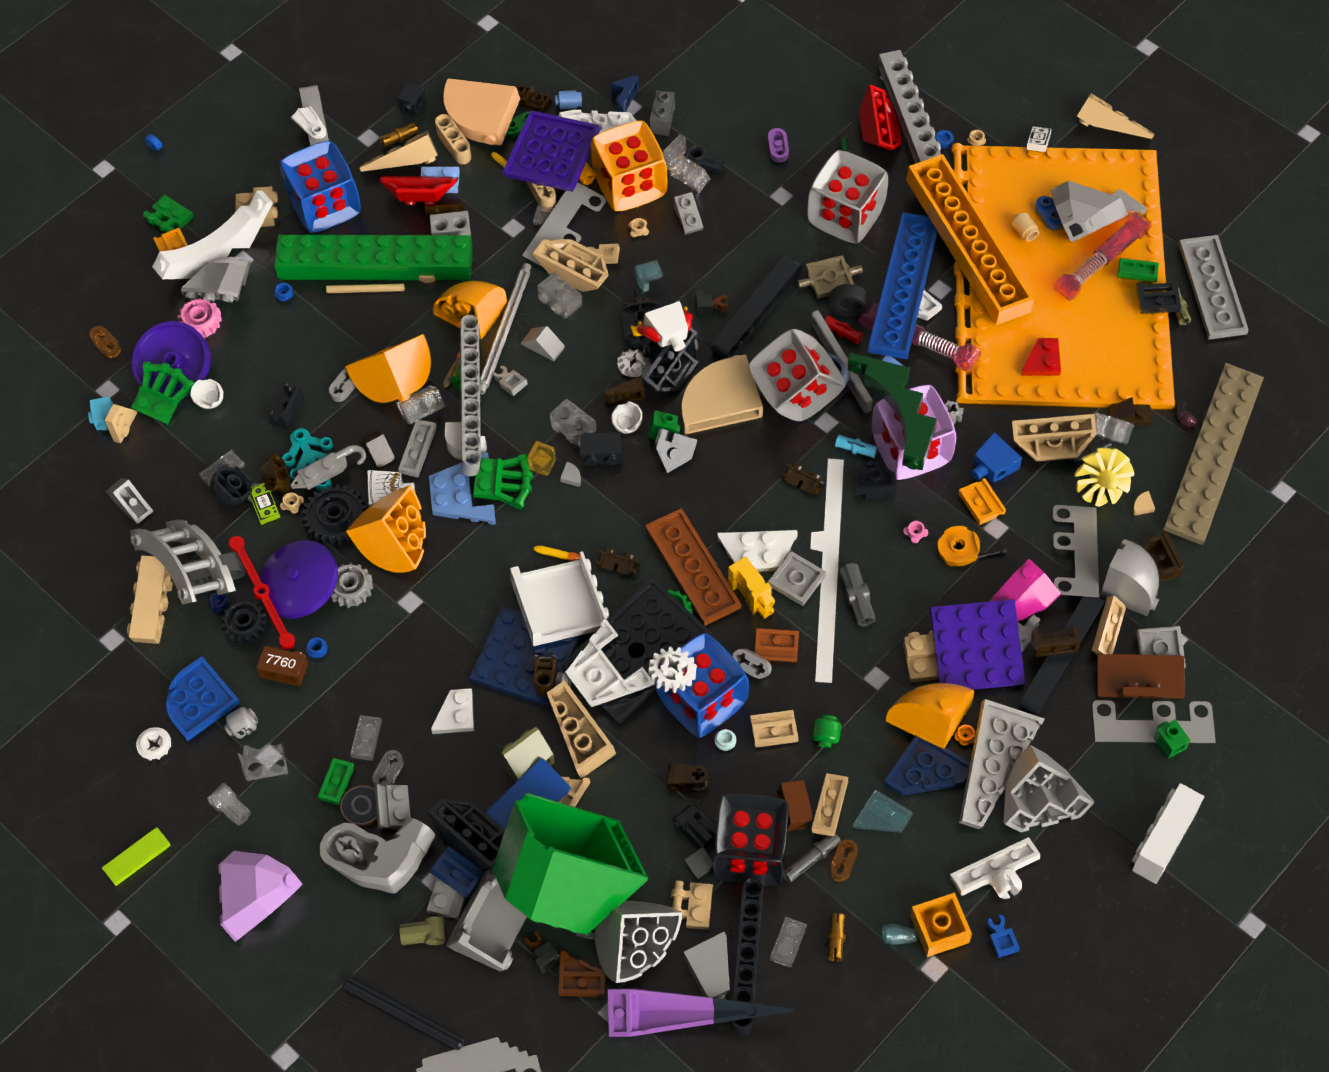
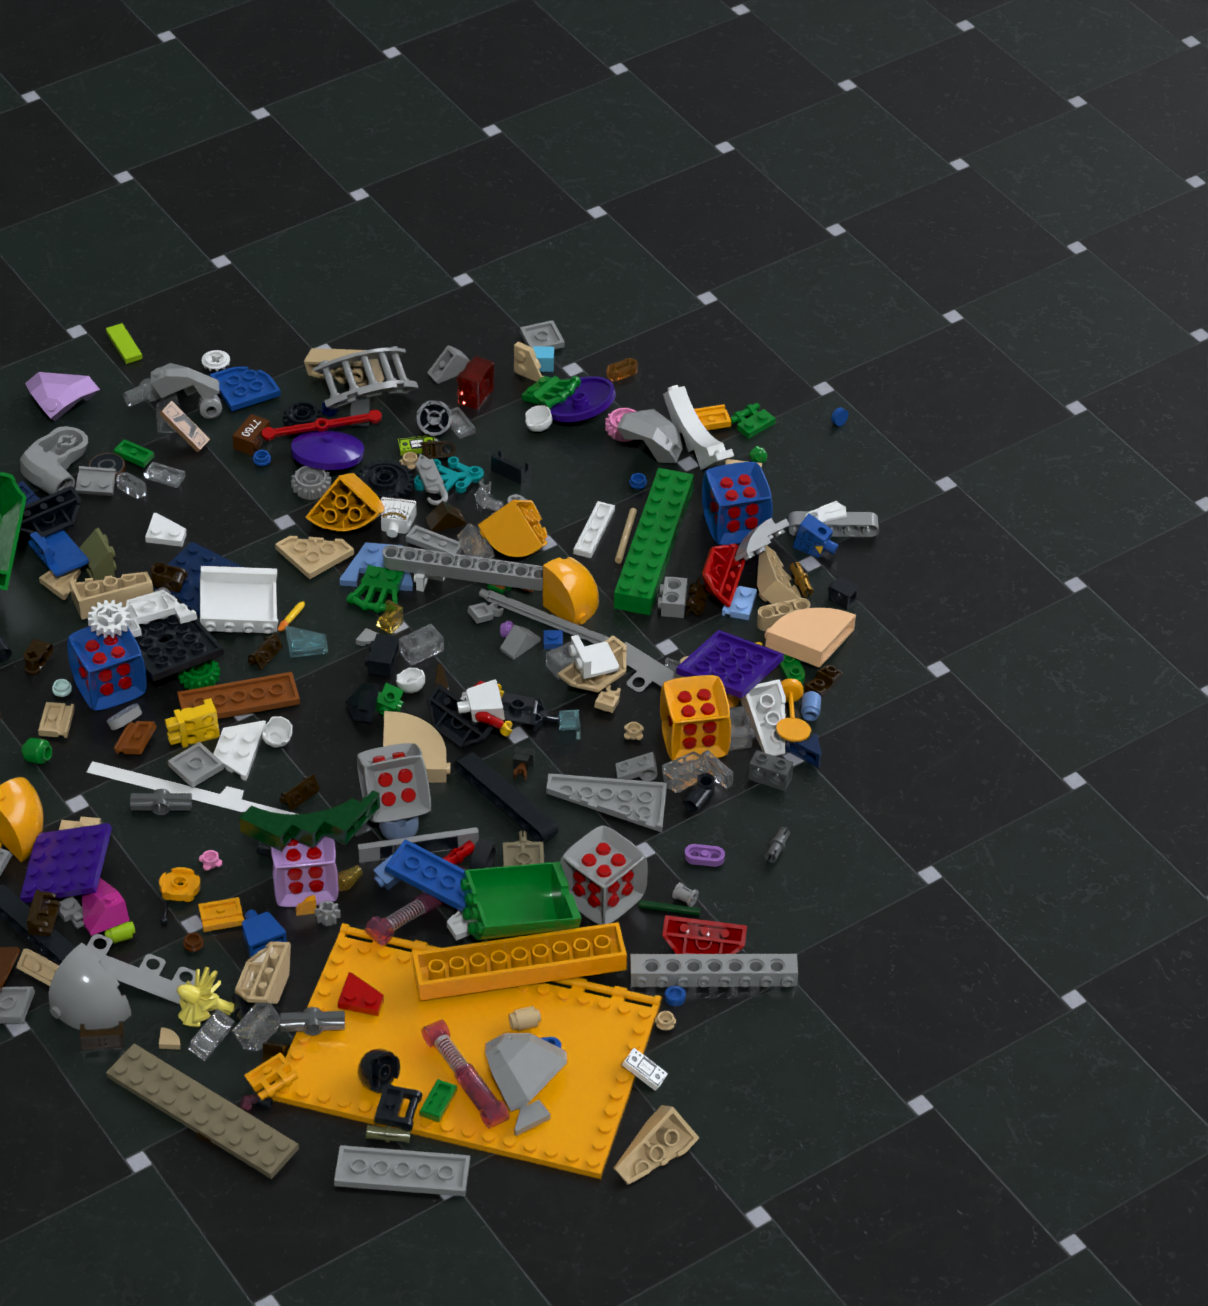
camera: 100 degrees right, 15 degrees down
none -> light grey brick [151,363,219,399]
none -> tile [159,401,210,452]
none -> reddish brown plate [183,932,204,952]
none -> clear brick [188,1009,235,1061]
none -> light orange plate [244,1052,298,1101]
none -> white hair [262,717,292,748]
none -> tan plate [275,536,354,579]
none -> dark grey piece [280,1007,345,1036]
none -> clear light blue wing [285,626,328,658]
none -> black cylinder [358,1049,401,1093]
none -> clear red brick [457,356,494,410]
none -> green cylinder [460,862,582,940]
none -> clear piece [475,479,504,512]
none -> medium lavender plate [500,621,513,638]
none -> light grey plate [520,320,565,350]
none -> blue plate [543,630,563,649]
none -> light grey wing [546,773,667,832]
none -> white bracket [568,635,619,679]
none -> white tile [573,501,615,558]
none -> light grey bush [672,882,699,907]
none -> light grey slope [735,518,790,561]
none -> green plate [749,445,767,463]
none -> dark grey pin [764,827,790,863]
none -> light orange piece [776,679,811,742]
none -> blue torso [793,514,839,558]

